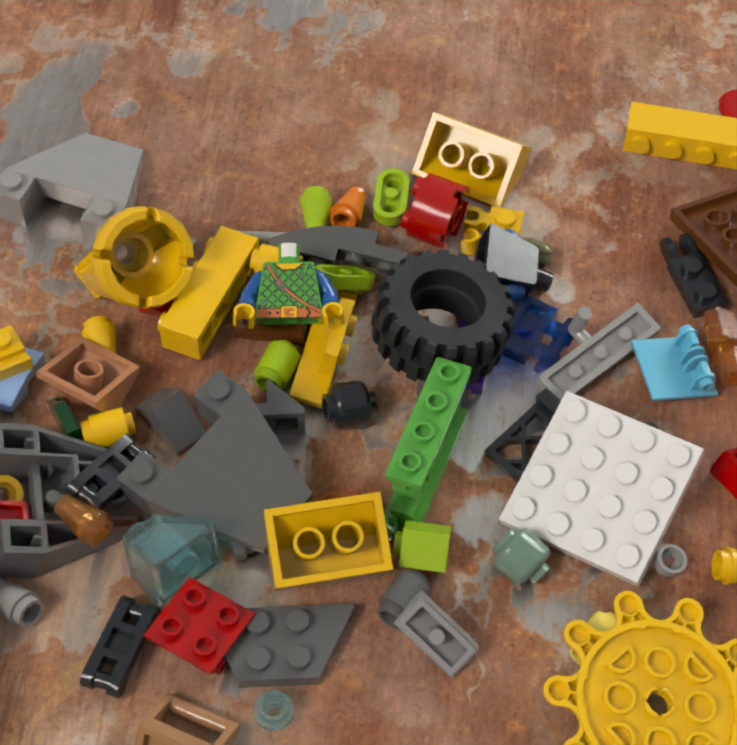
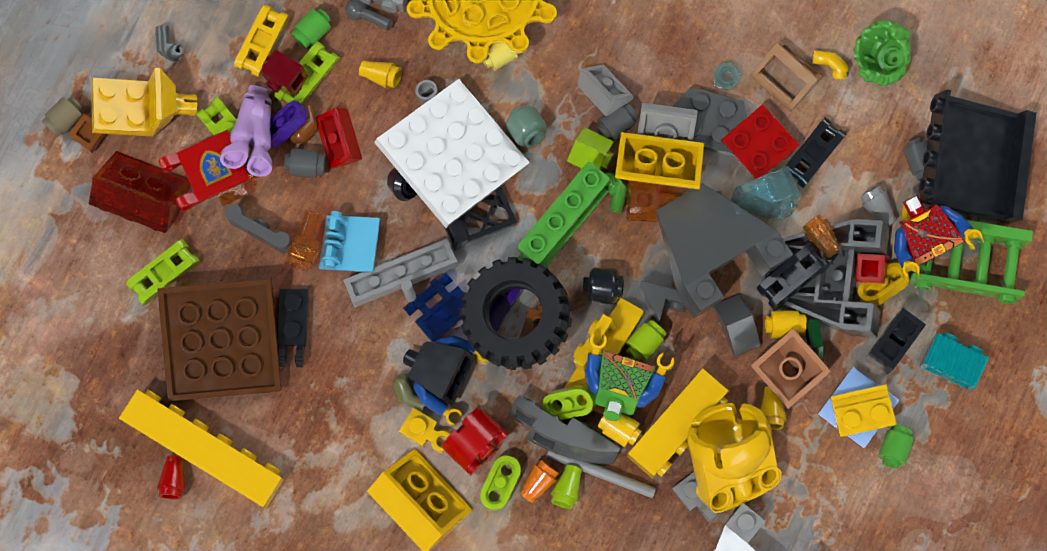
camera: 160 degrees left, 25 degrees up
none -> light grey plate [637,103,698,142]

